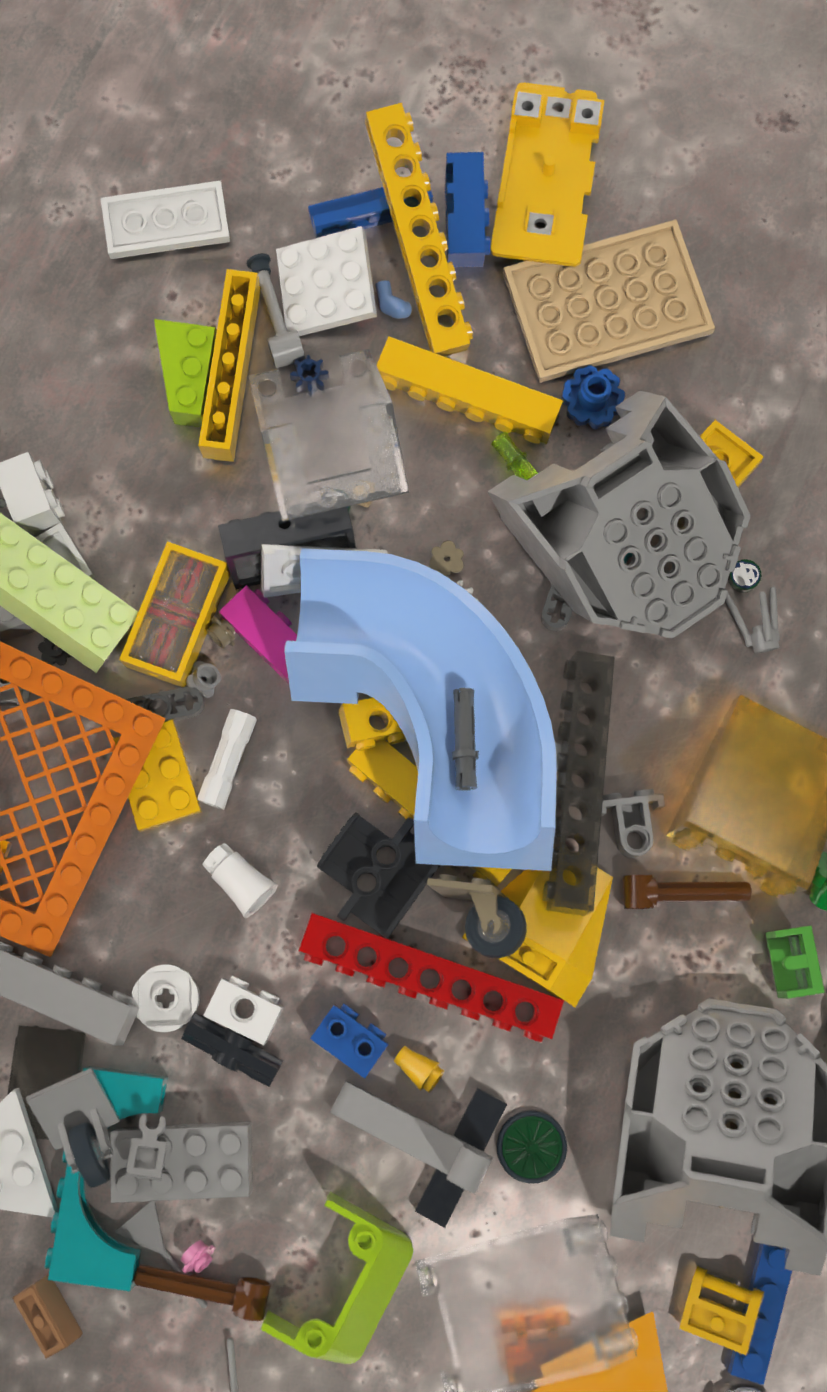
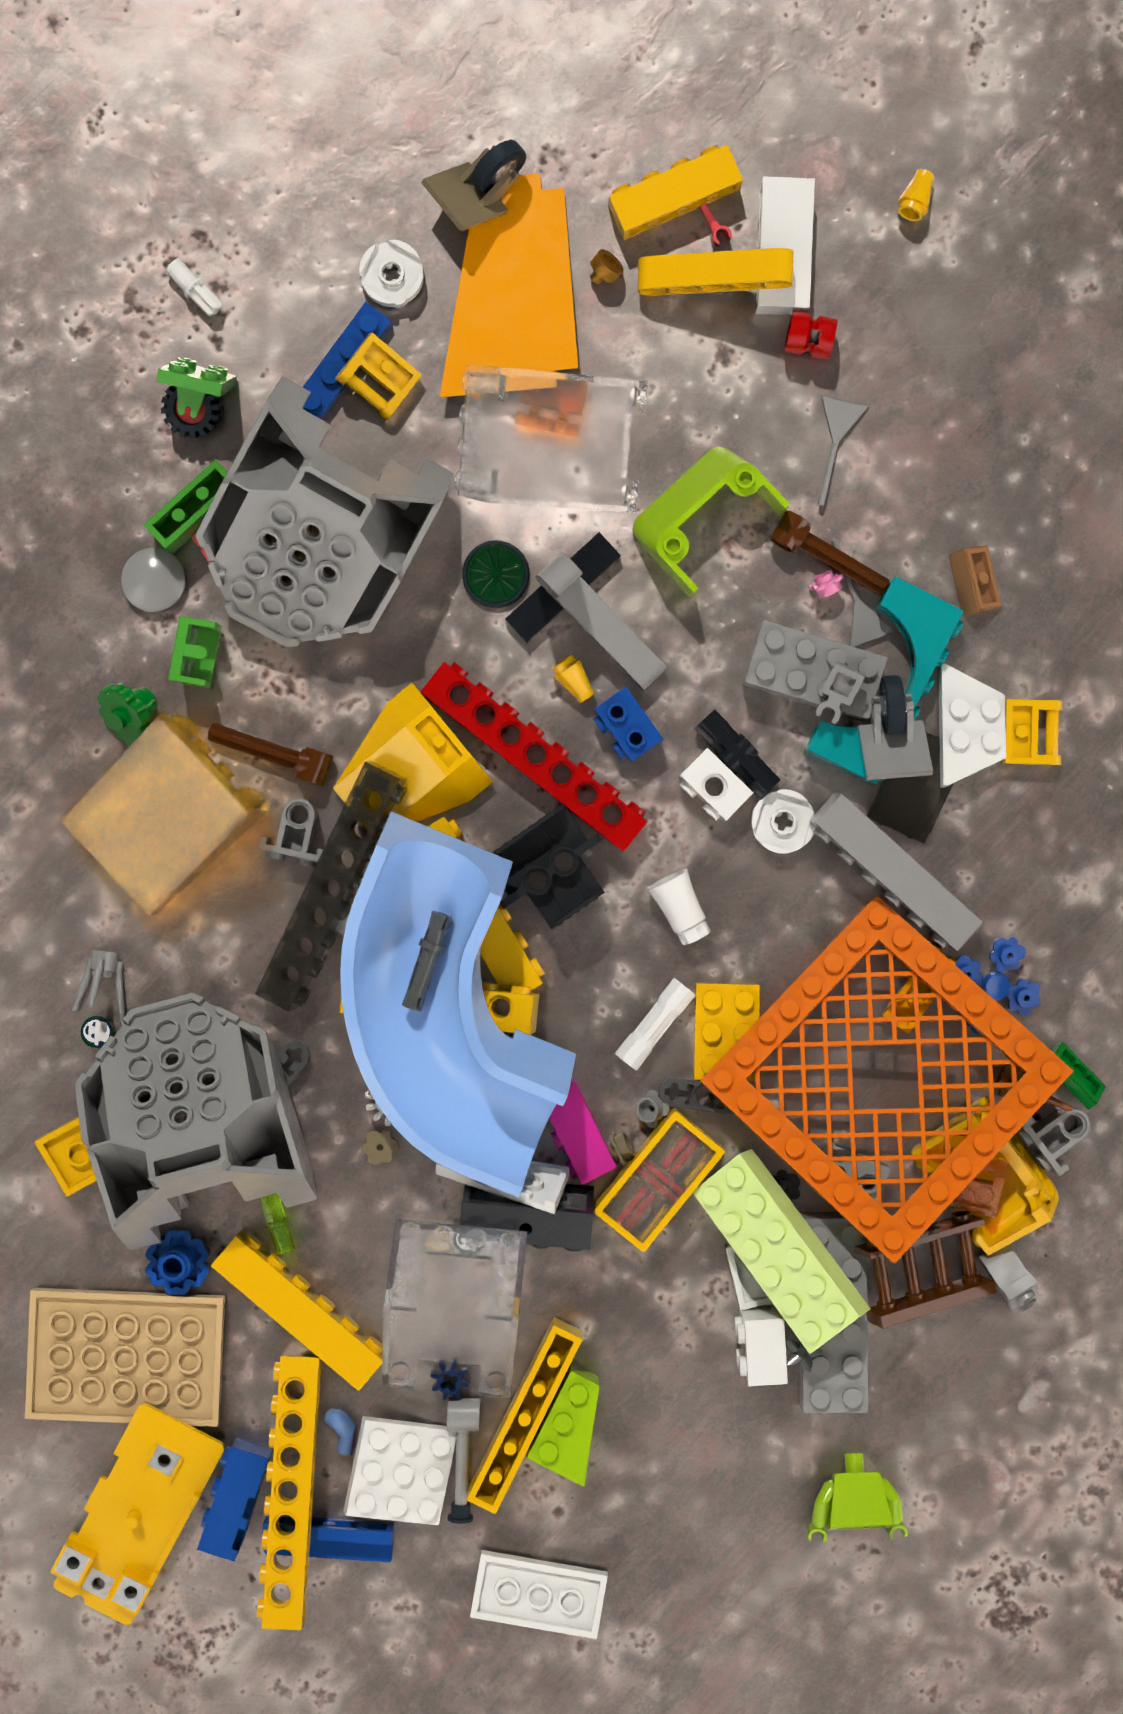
camera: 160 degrees left, 10 degrees up
plate [427,874,527,958] -> none

